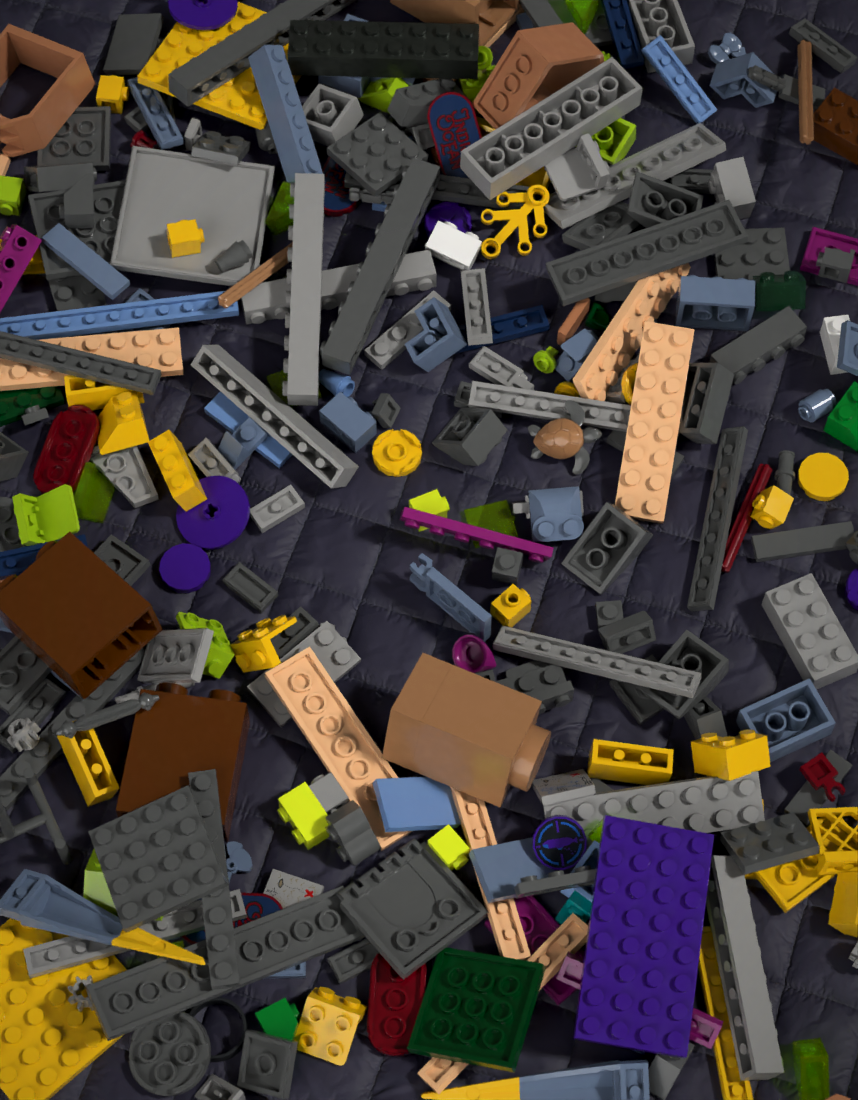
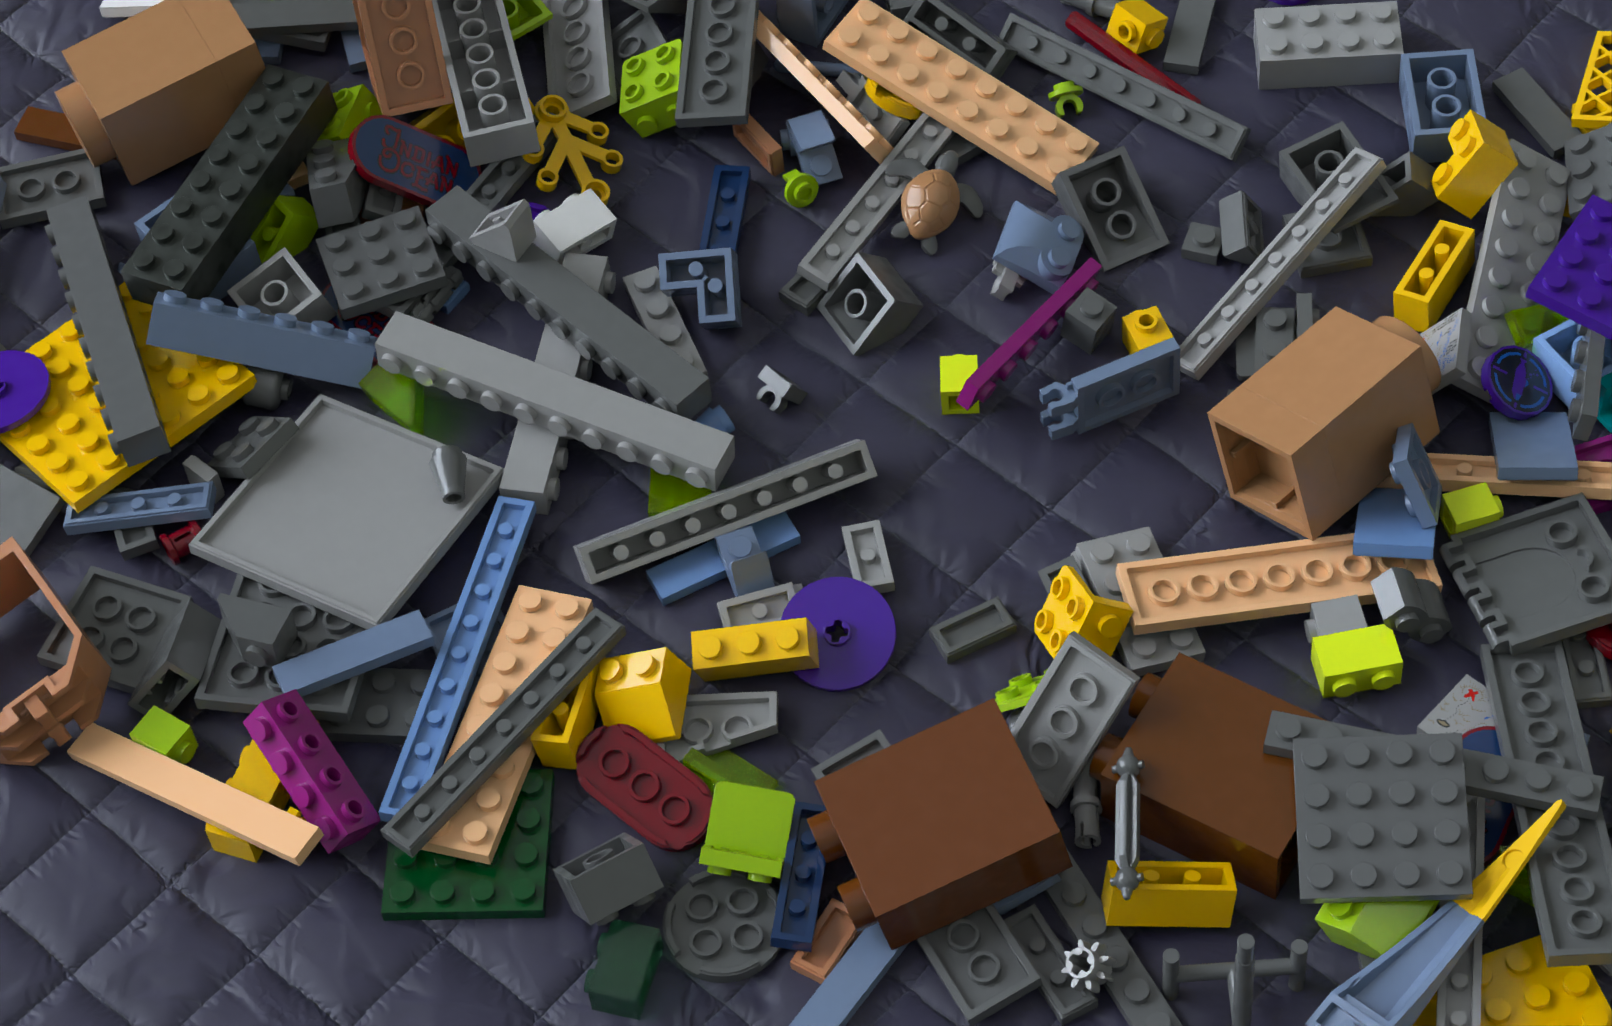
camera: 60 degrees left, 10 degrees down
dark grey plate [21,404,49,425] -> none
light grey gear [68,975,94,1012] -> none
yellow brick [96,75,129,114] -> none
dark purple tile [159,543,211,593] -> none
yellow brick [167,219,204,258] -> none
medium nougat axle [218,242,293,308] -> none
sand blue brick [319,392,377,453] -> none
yellow tile [372,429,422,477] -> none
magenta piece [452,634,496,673] -> none
light grey plate [461,268,493,346] -> none
clear neon green piece [464,500,518,548] -> none
light grey hinge [469,346,534,390] -> none
light grey bracket [544,133,610,201] -> none
yellow plate [554,381,579,397] -> none
dark green tile [585,302,610,332] -> none
dark red plate [799,752,845,802] -> none
none -> light grey slope [469,199,536,263]
none -> lime bracket [619,39,683,138]
none -> lime plate [1048,81,1083,118]
none -> sand blue plate [1389,423,1442,529]

